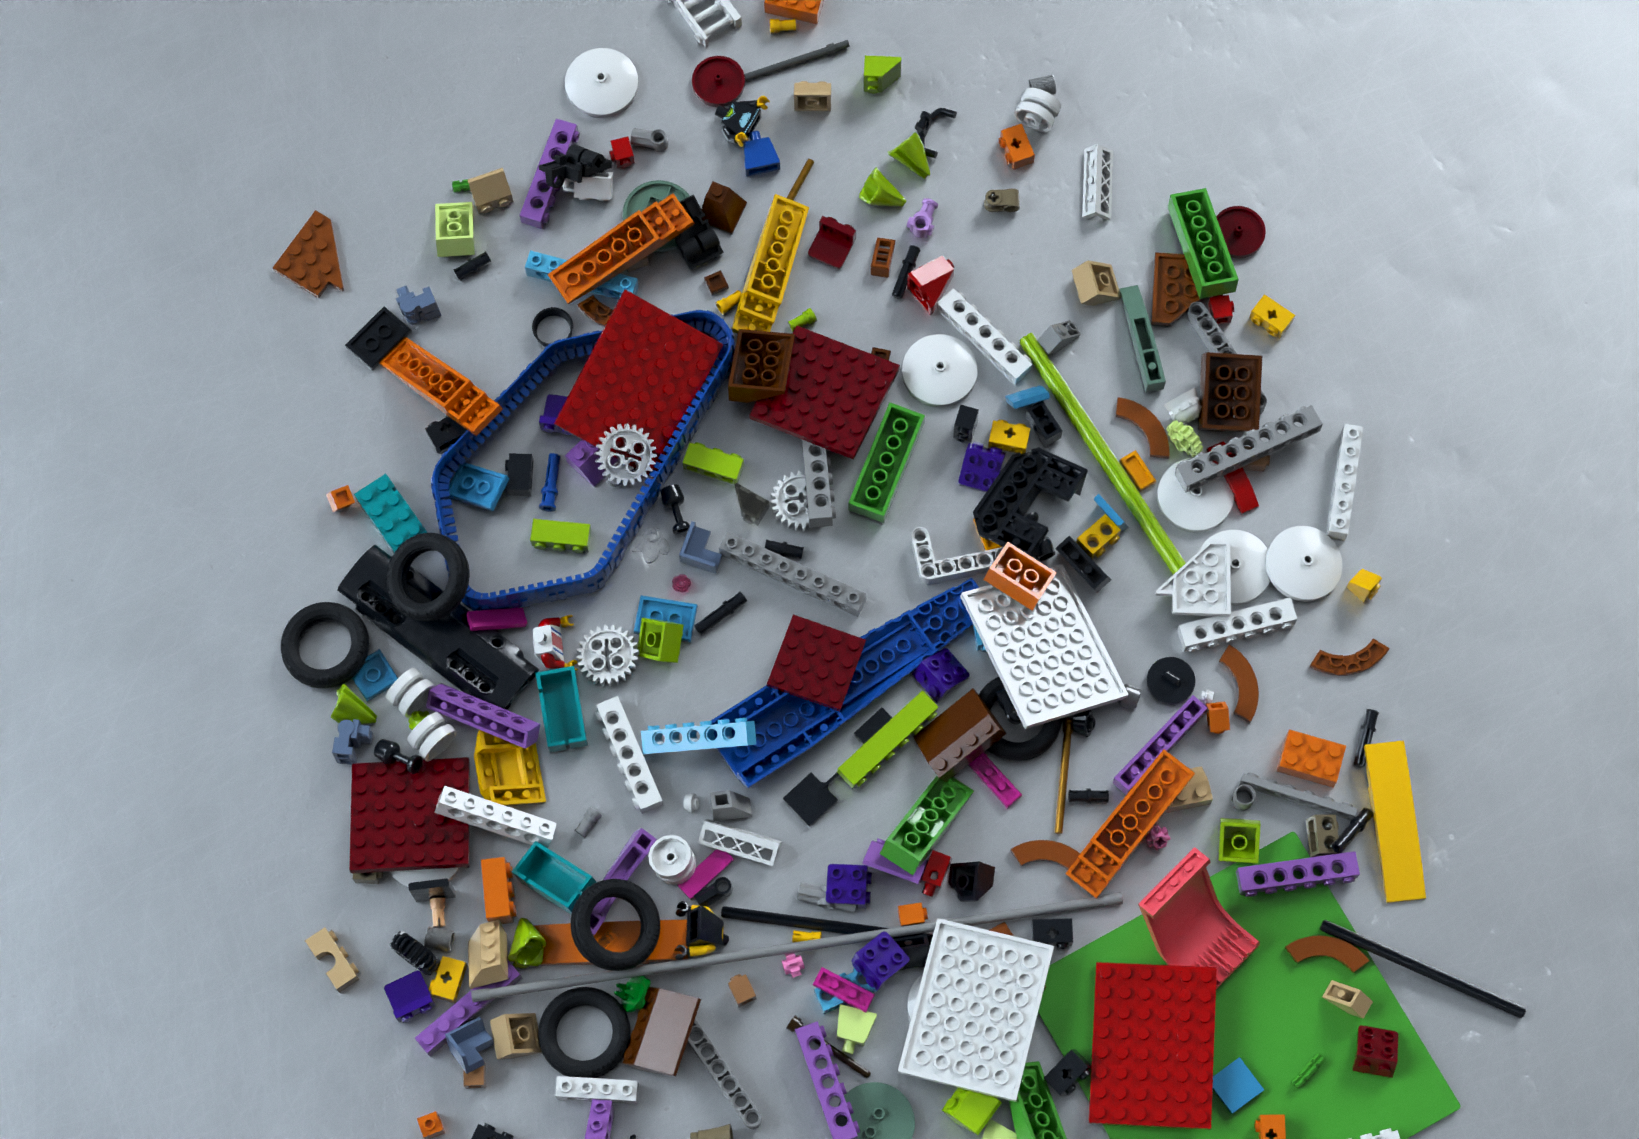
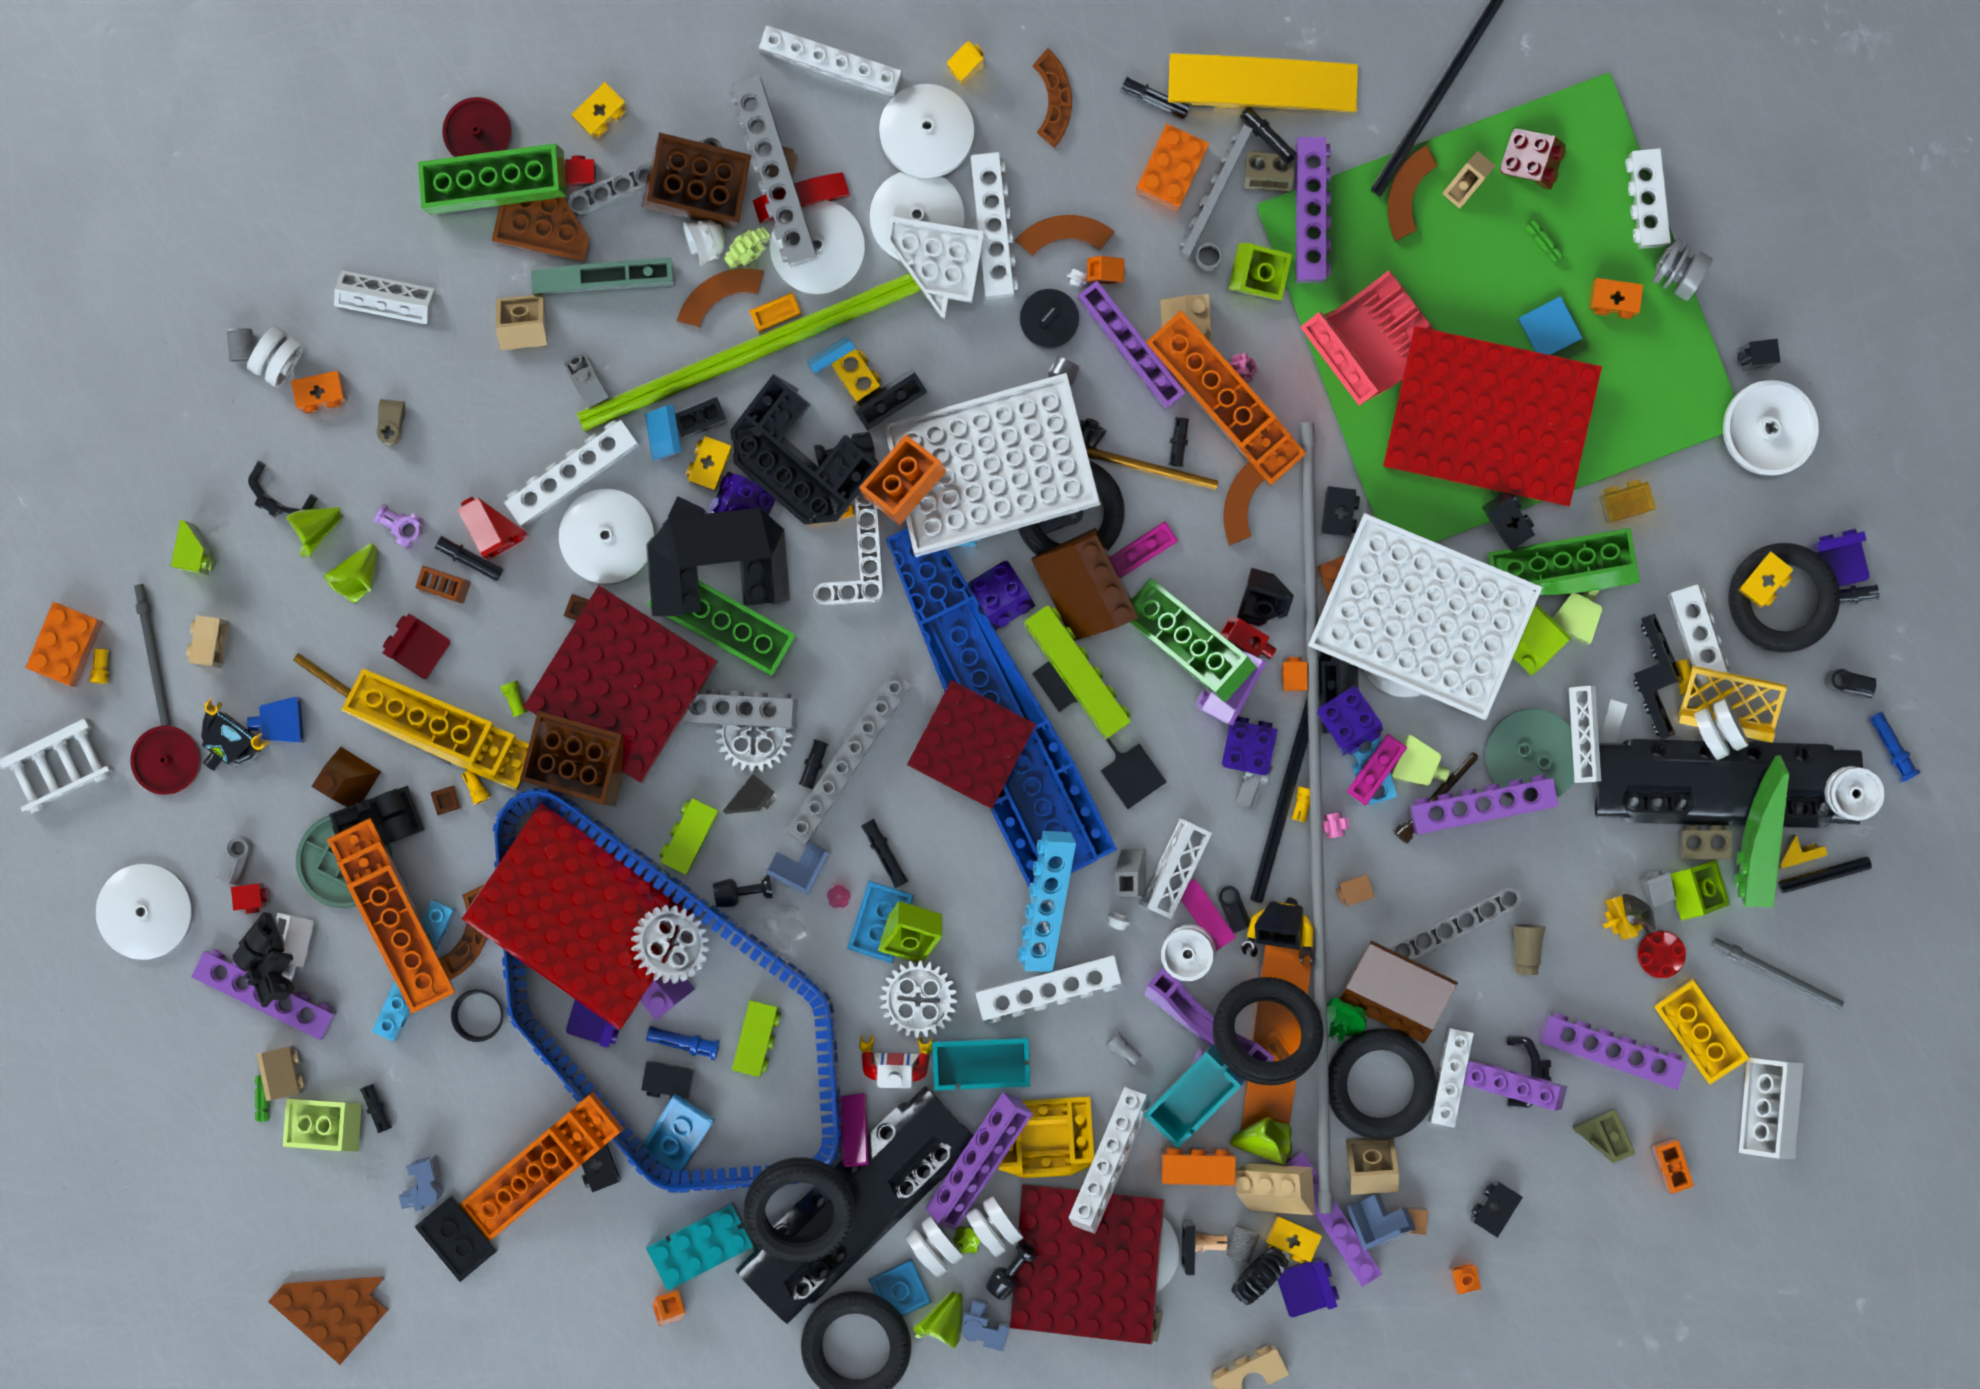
camera: 85 degrees left, 15 degrees up
none -> black slope [646,508,790,616]

